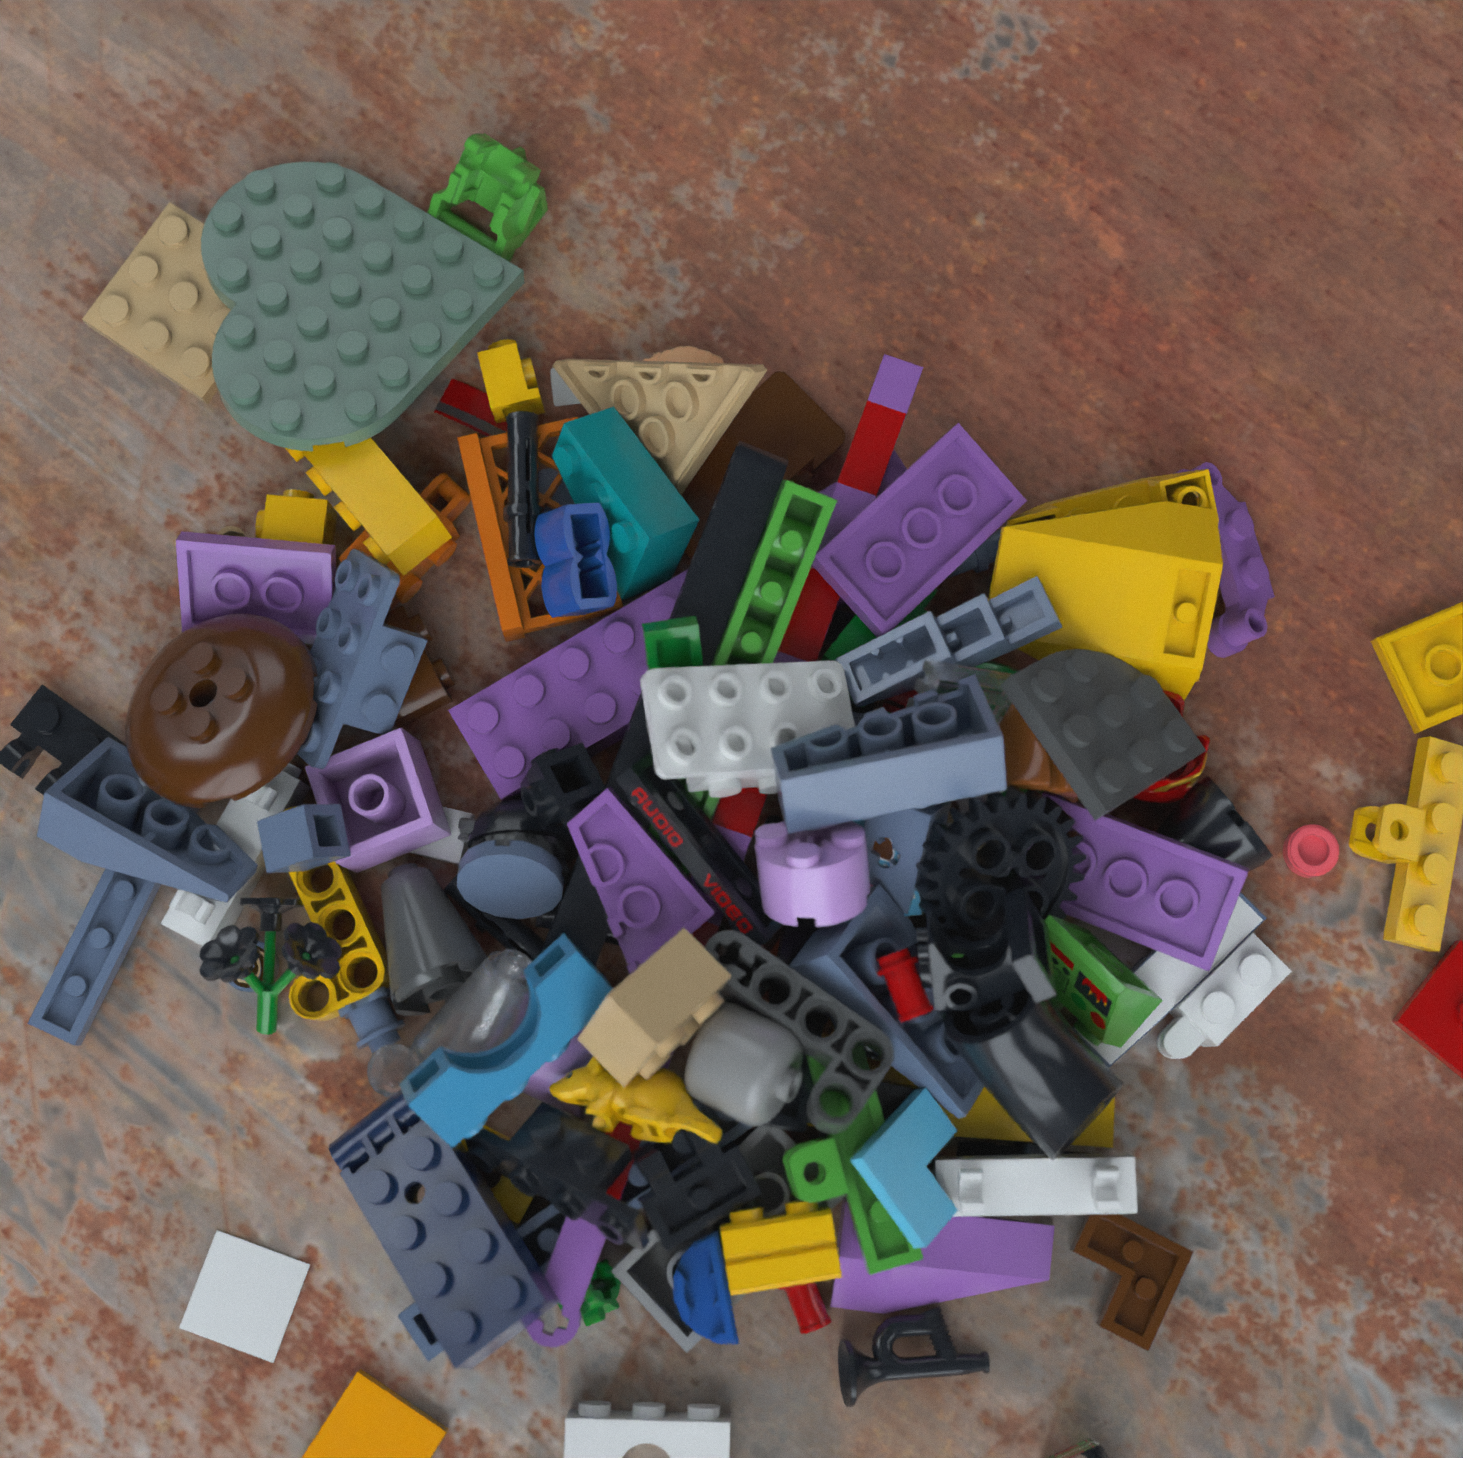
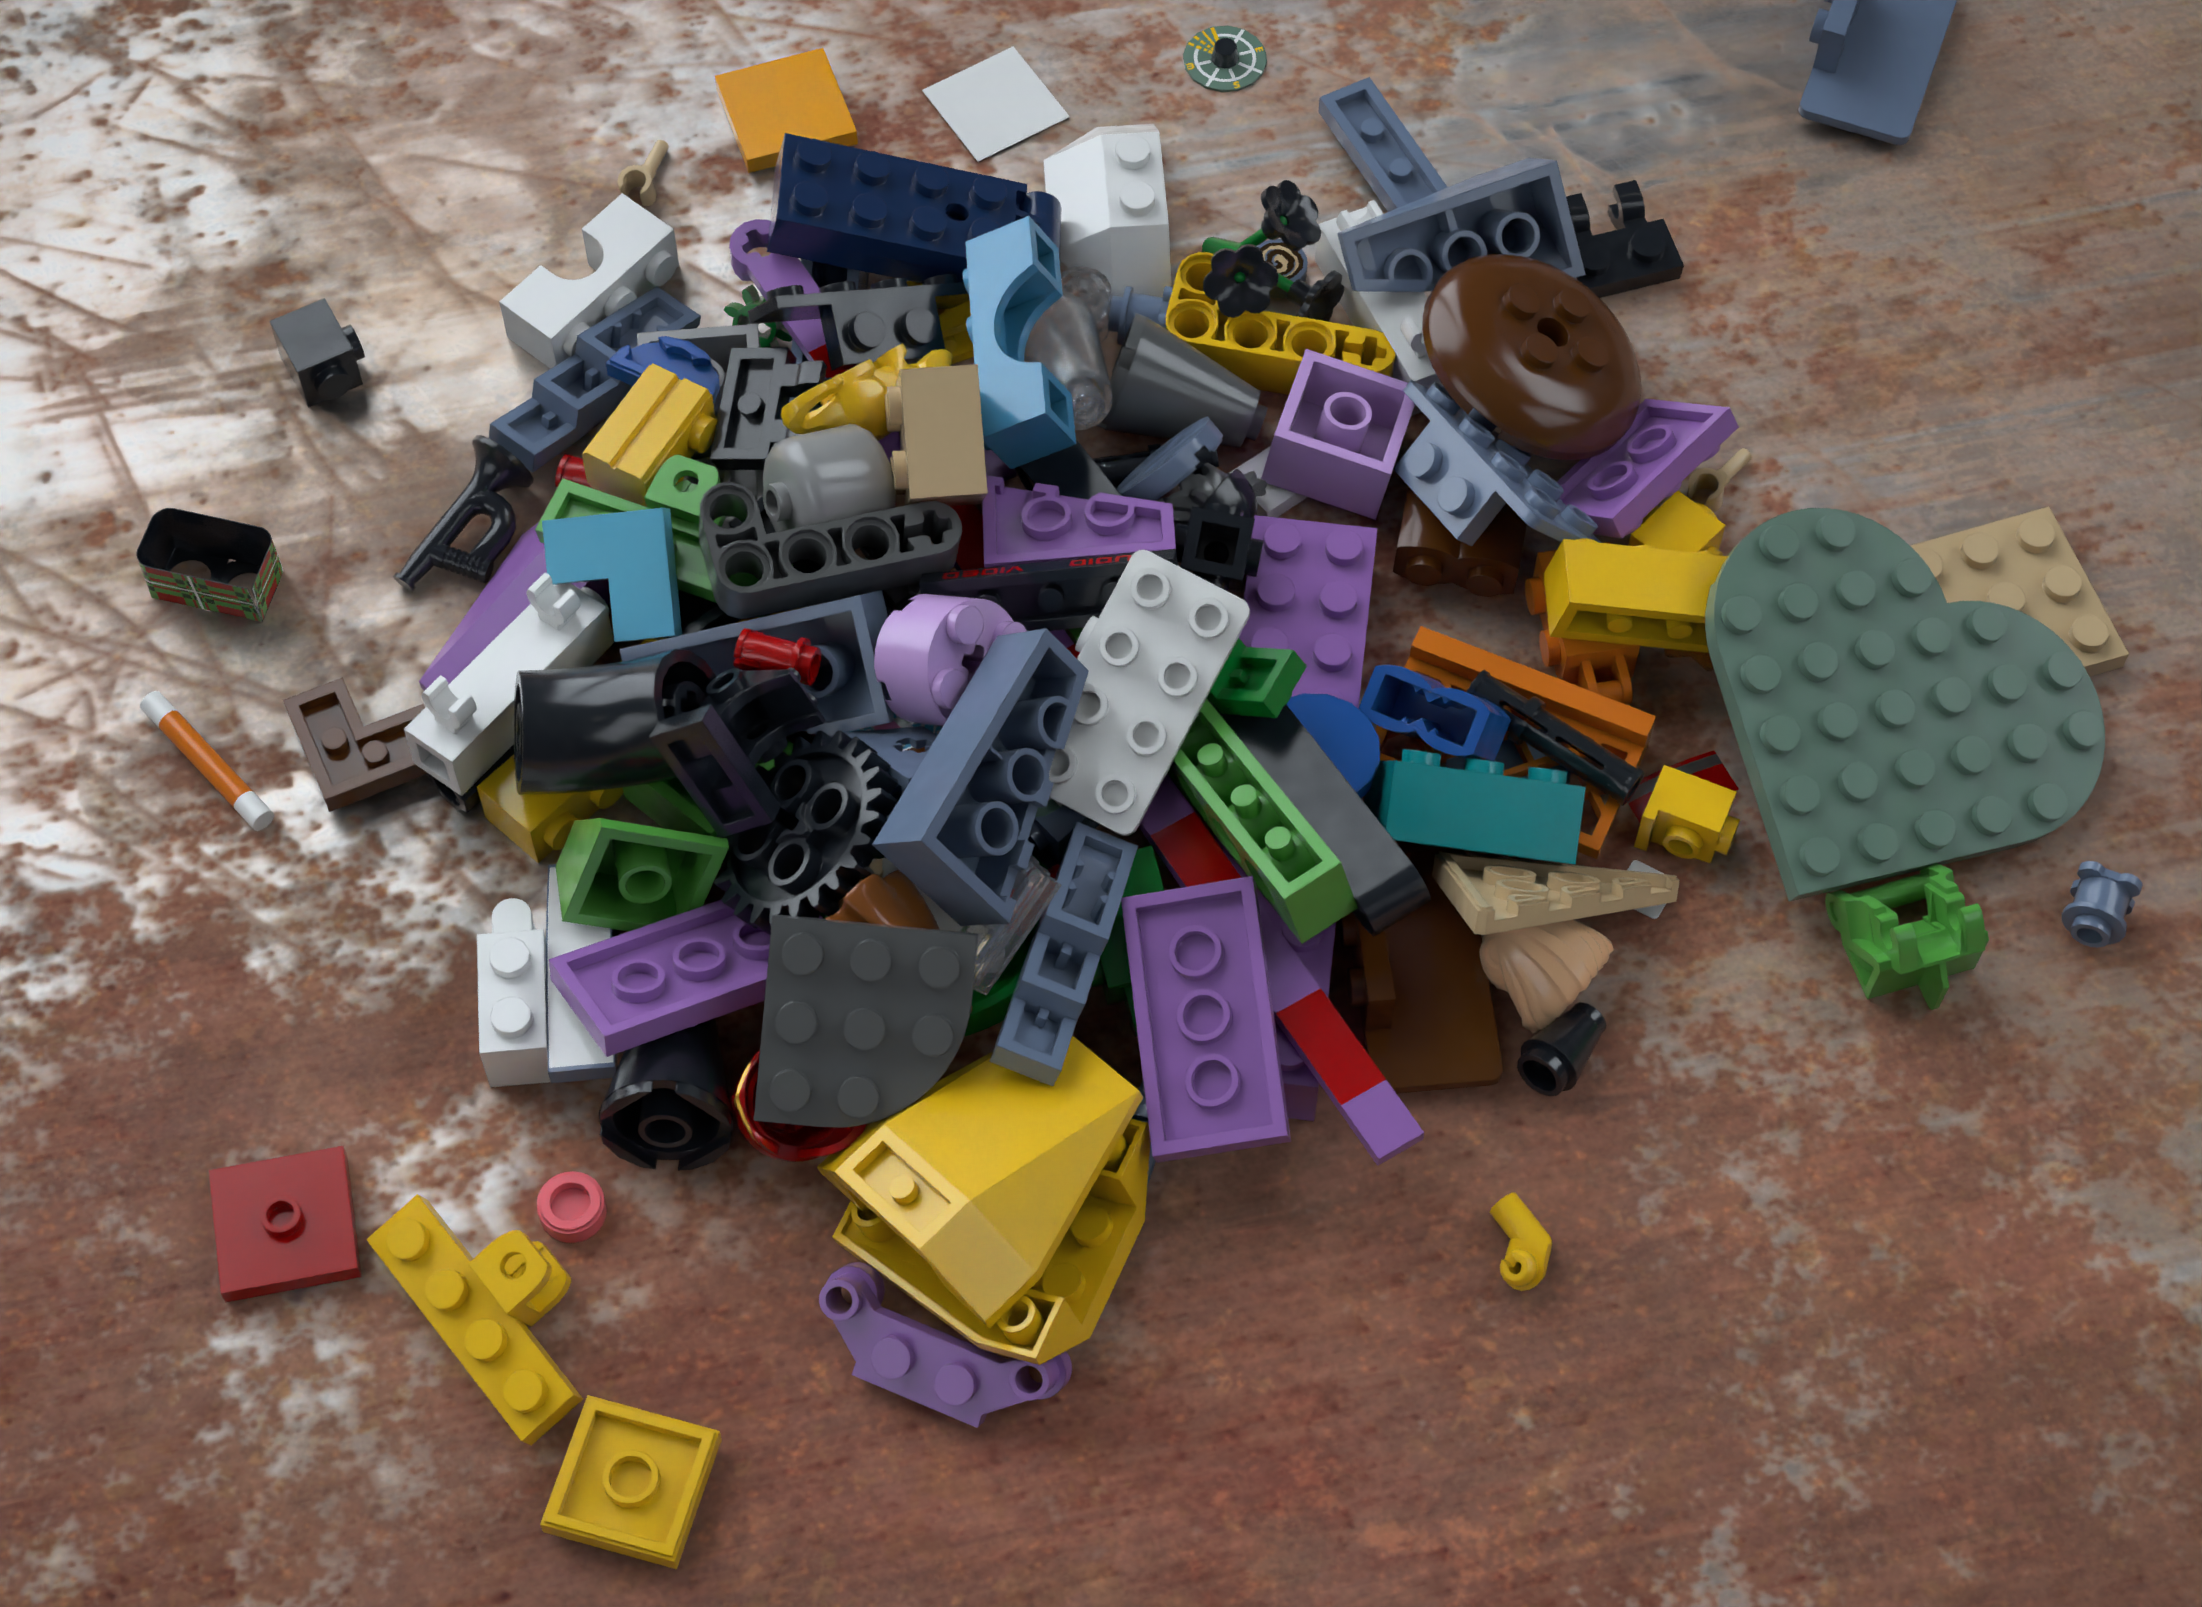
camera: 125 degrees right, 20 degrees down
sand blue brick [257,804,351,873] -> none
none -> orange bar [140,691,274,831]
none -> sand blue slope [489,286,701,473]
none -> white wedge [1044,124,1171,313]
none -> sand green piece [1183,25,1267,92]
none -> blue tile [1287,693,1380,798]
none -> yellow arm [1490,1192,1552,1291]
none -> black cone [1517,1002,1606,1096]
none -> sand blue brick [2062,861,2143,948]

